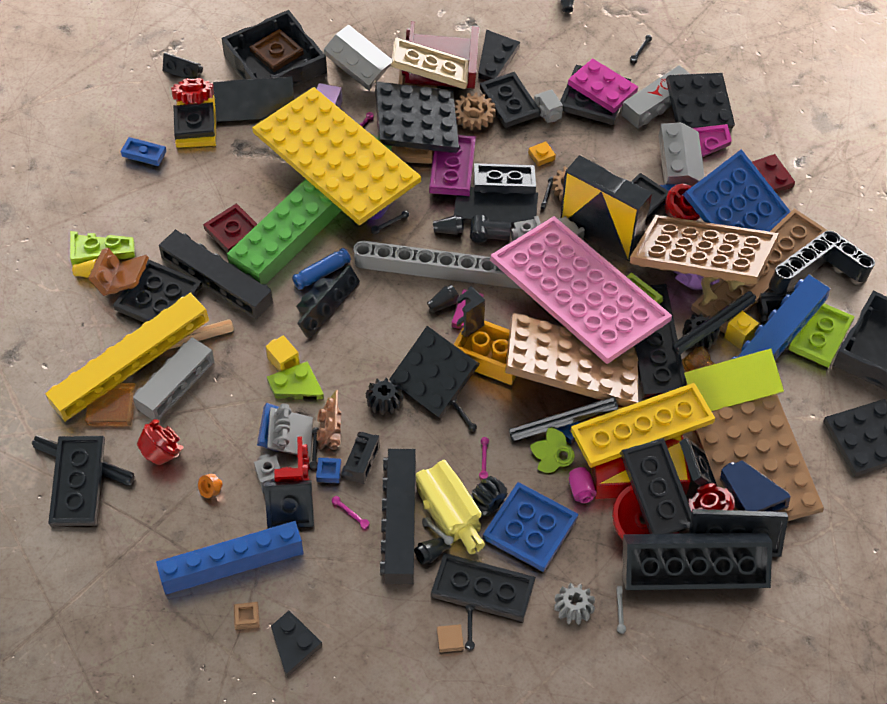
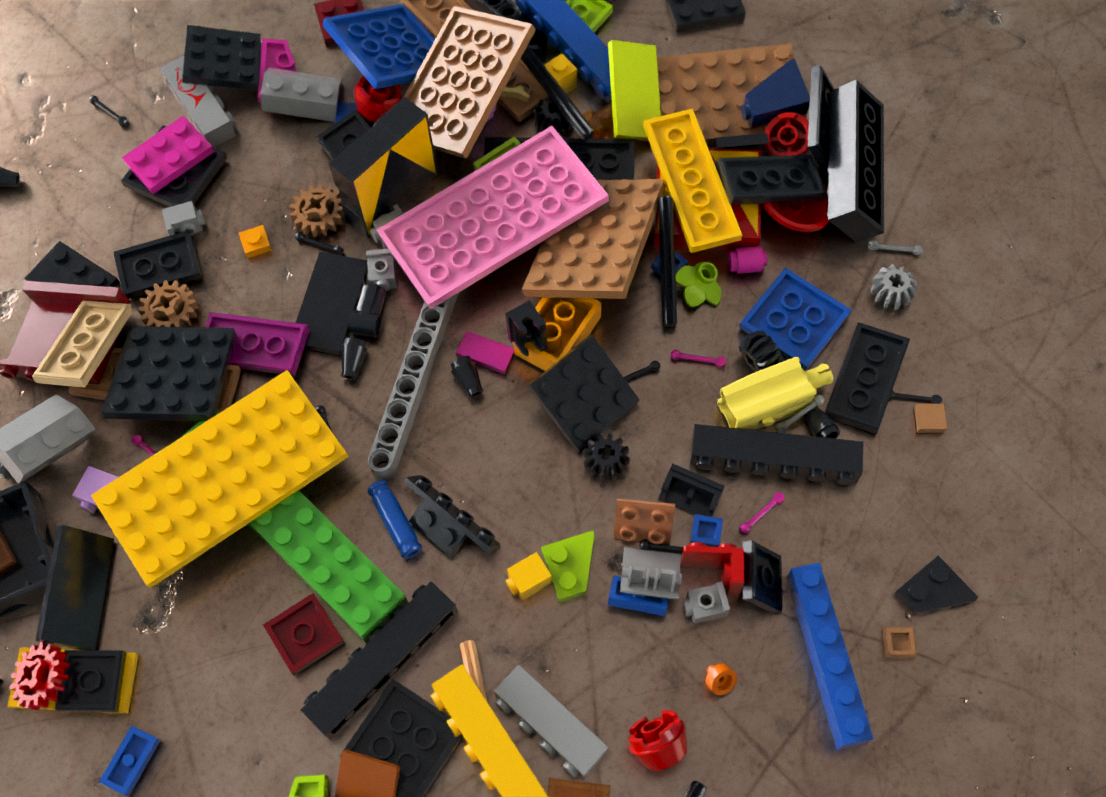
camera: 80 degrees left, 10 degrees up
black plate [474,163,536,195] -> none

